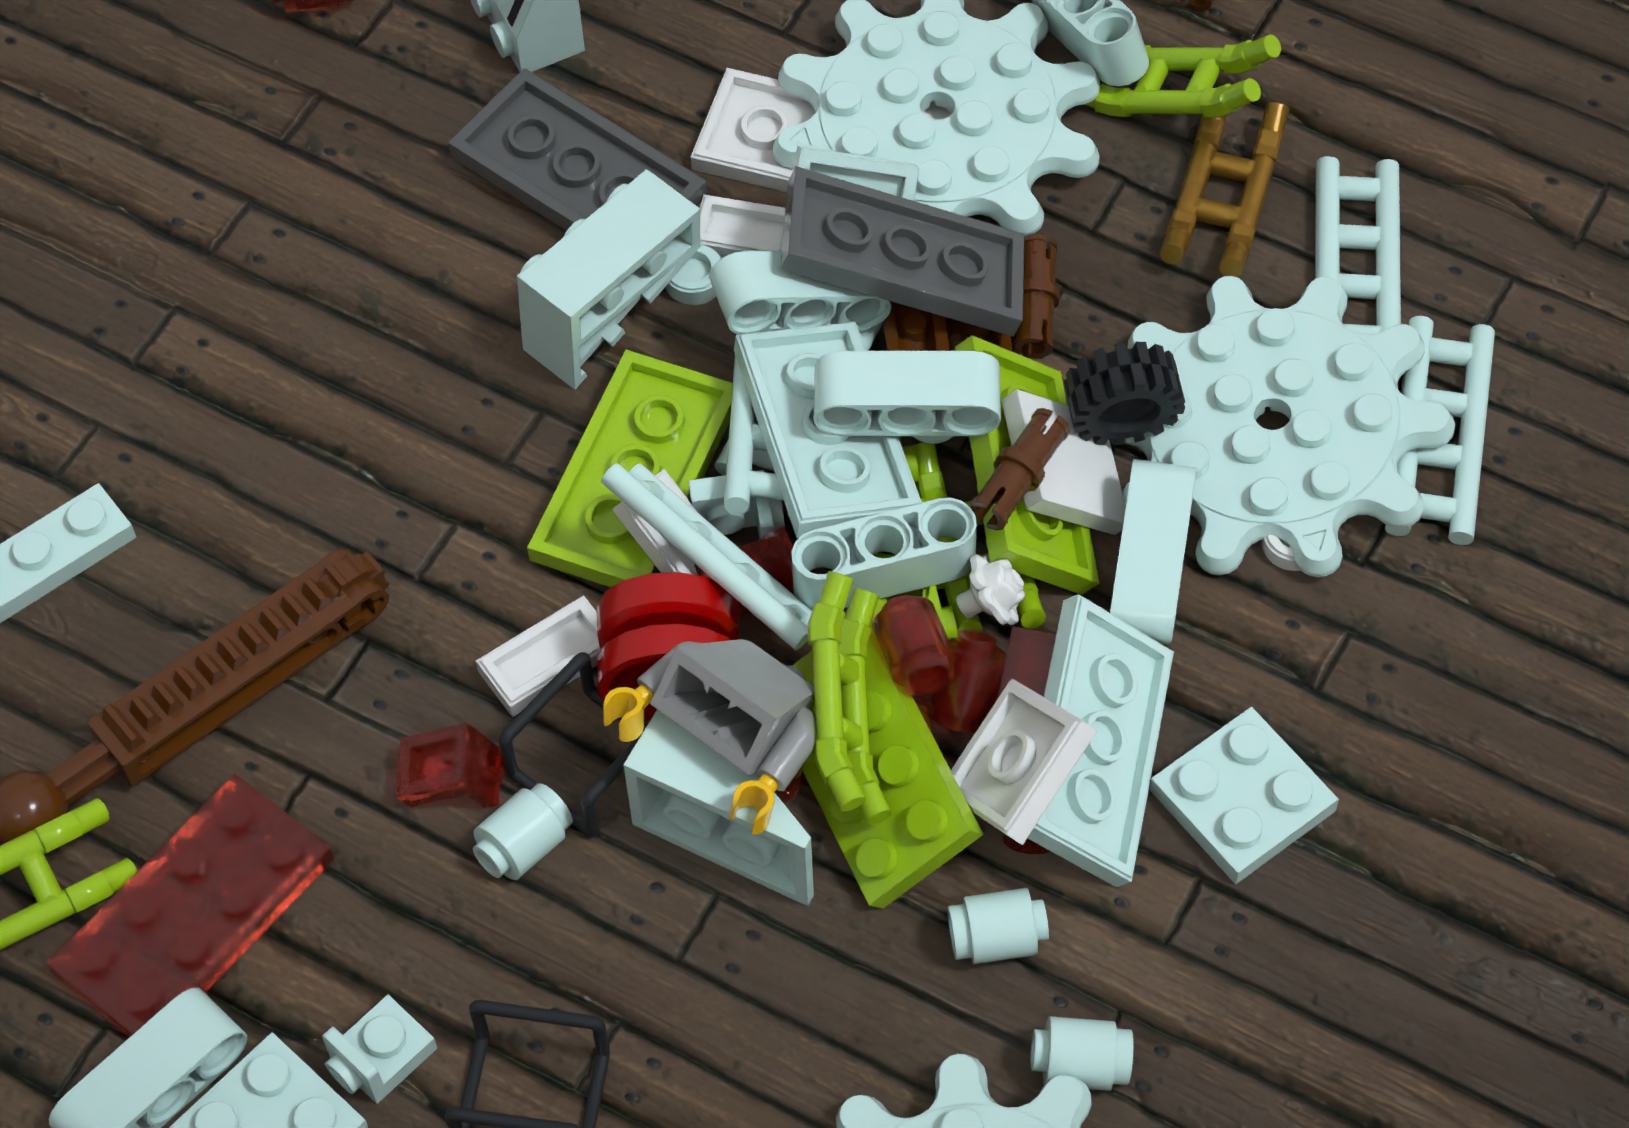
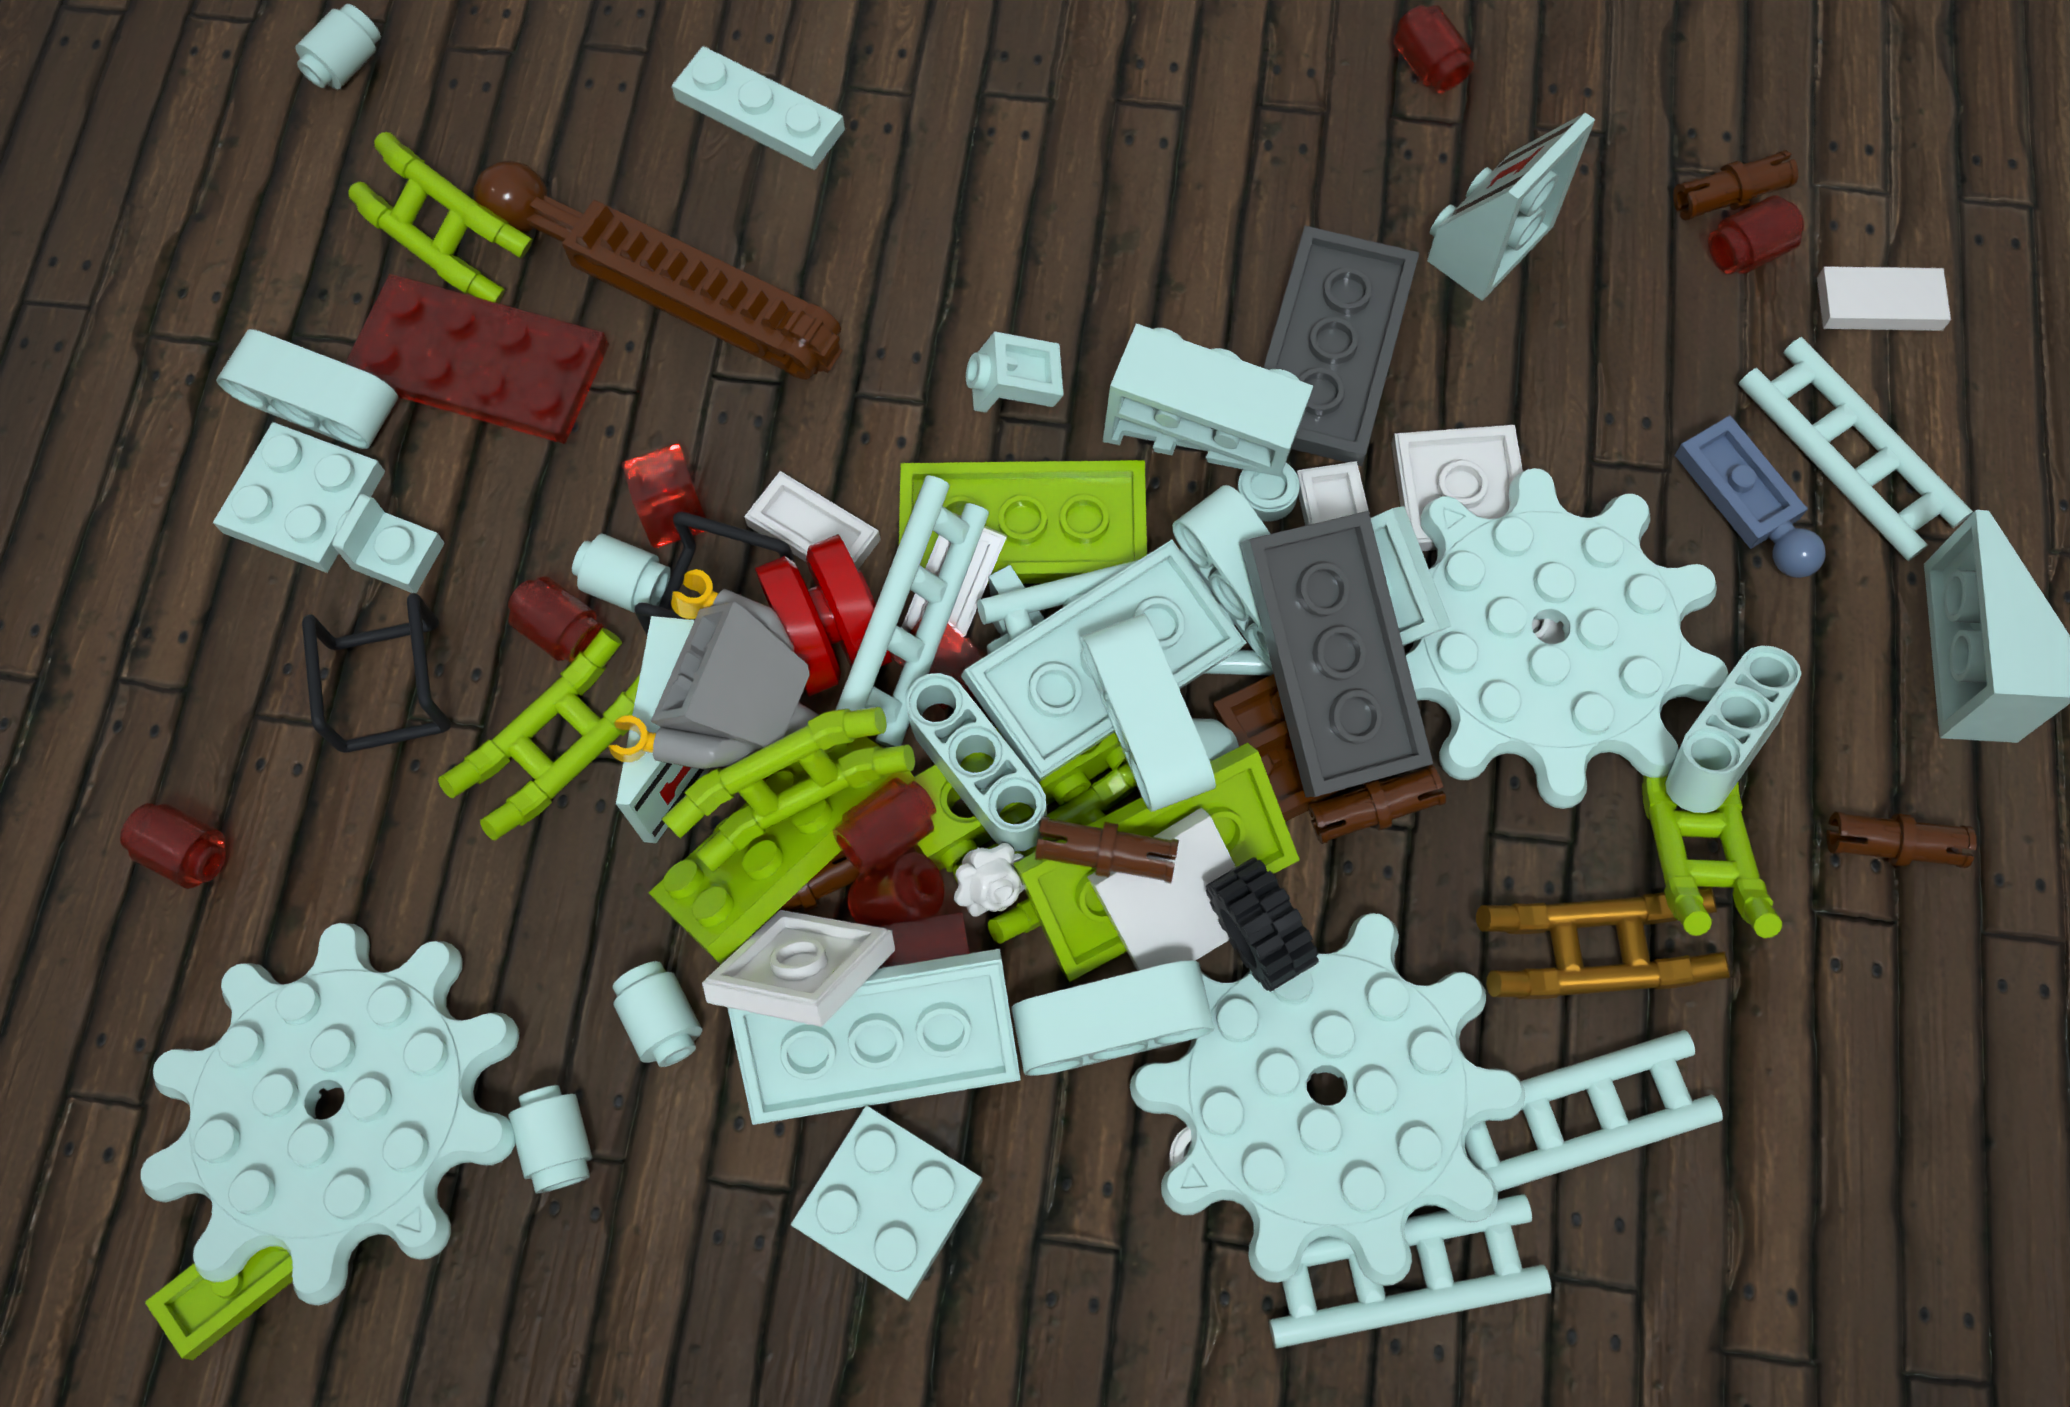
camera: 70 degrees right, 10 degrees up
none -> lime piece [438,628,640,841]
none -> clear red brick [508,576,604,663]
none -> light aqua bracket [966,331,1063,413]

